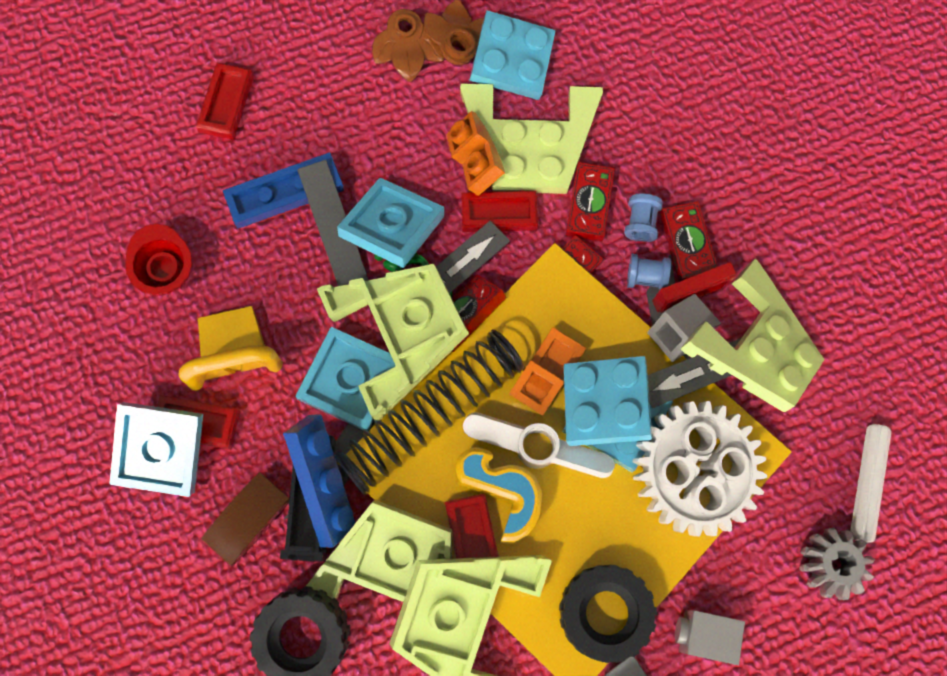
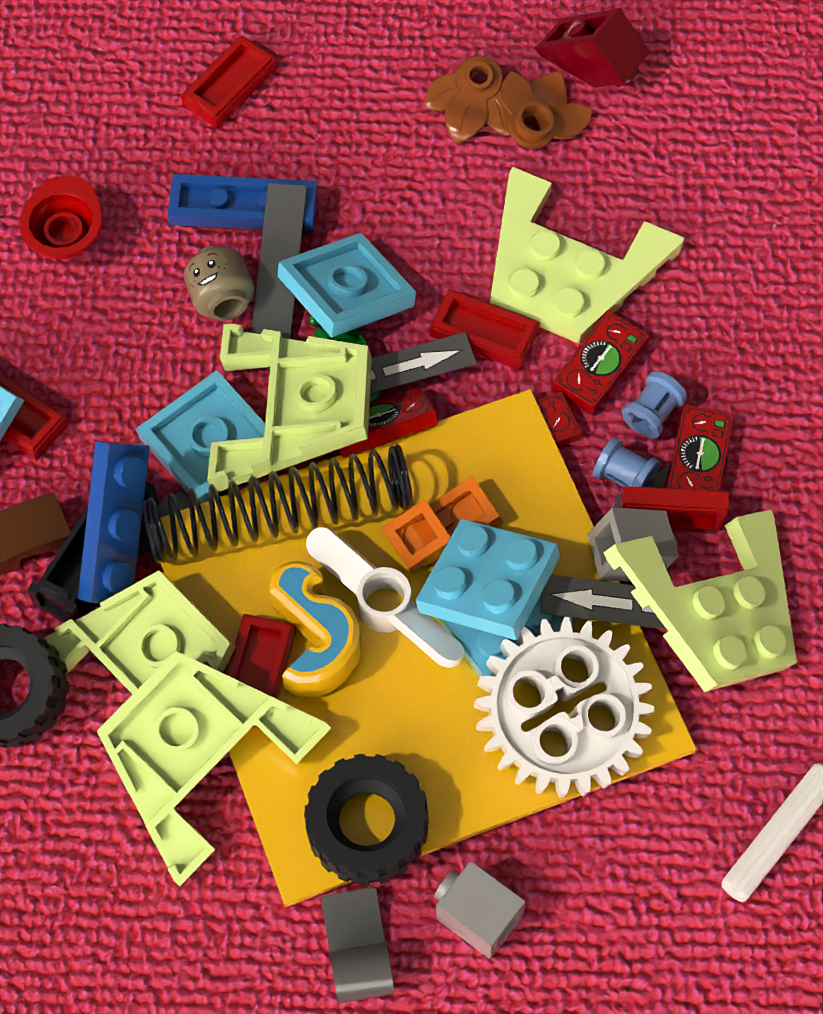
camera: 30 degrees right, 10 degrees down
yellow piece [178,306,283,390] -> none
orange slope [446,111,505,196] -> none
medium azure plate [469,10,556,100] -> none
light grey gear [799,528,875,600] -> none
none -> dark tan head [184,246,255,321]

